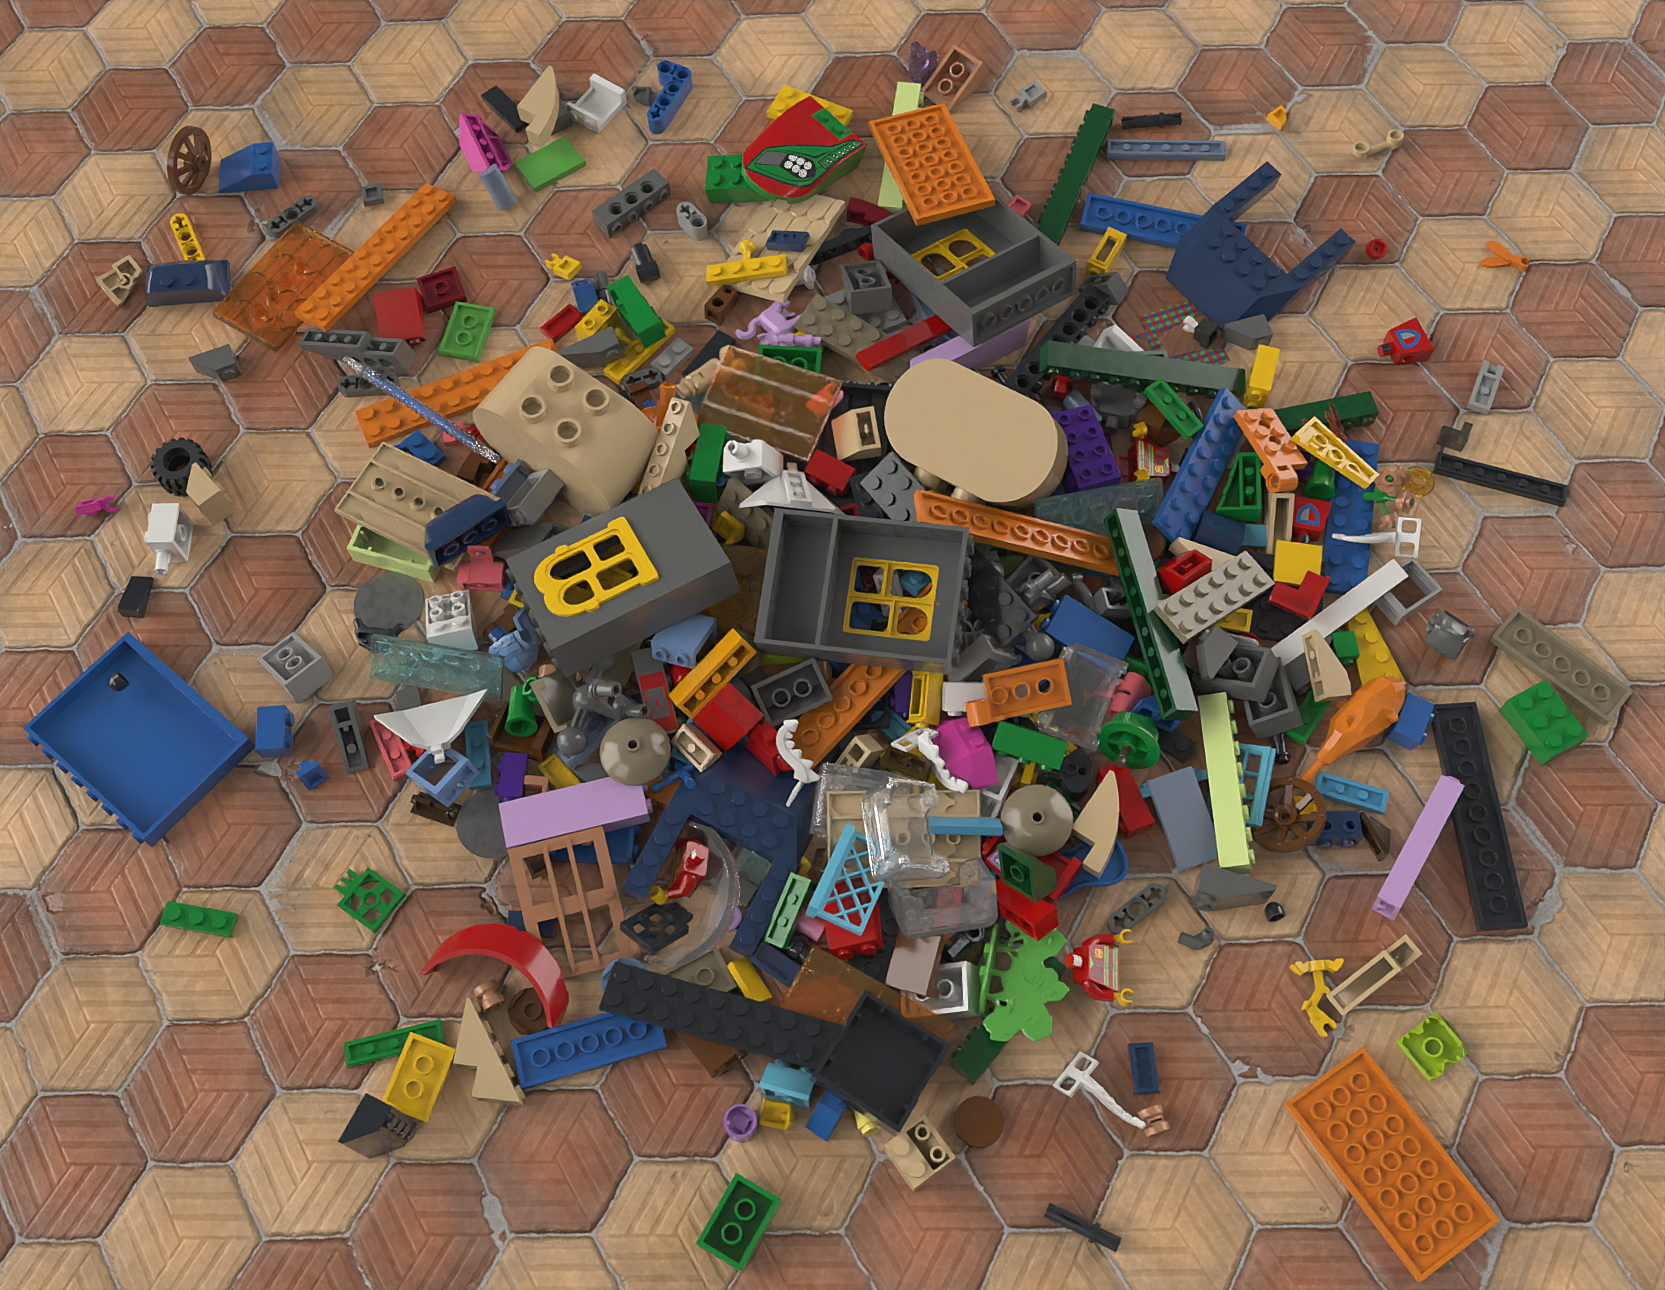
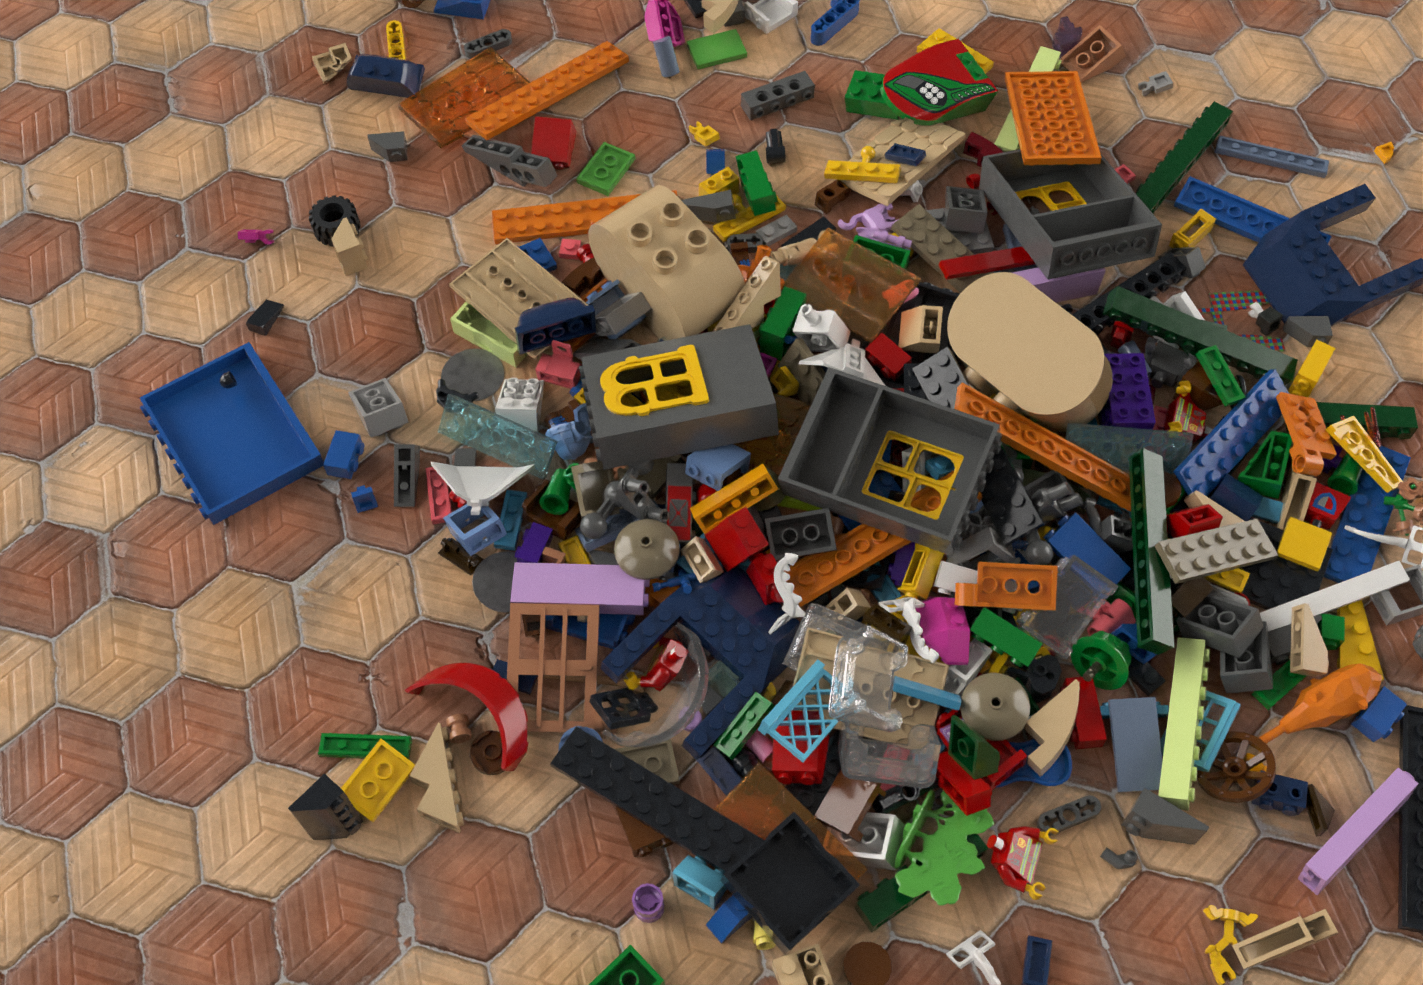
camera: 15 degrees right, 5 degrees down
white brick [144,503,194,575] -> none
green plate [160,901,239,938] -> none
green piece [333,867,406,934] -> none
dark grey beam [337,373,400,397] -> none
clear hose [343,355,500,463] -> none
dark grey plate [361,183,384,207] -> none
dark red tile [416,266,467,313] -> none
blue plate [511,1013,668,1090] -> none
red tile [540,303,584,344] -> none
dark grey axle [595,271,613,306] -> none
dark grey tile [632,86,652,107] -> none
light grey beam [676,202,709,241] -> none
yellow tile [727,957,772,1003] -> none
yellow plate [758,1097,796,1130] -> none
black beam [809,225,873,266] -> none
black pin [1122,112,1182,129] -> none
dark grey slope [1196,626,1238,681] -> none
black hinge [1264,902,1286,922] -> none
red panel [1267,570,1331,621] -> none
black pin [1270,734,1291,765] -> none
dark azure plate [1314,771,1389,815] -> none

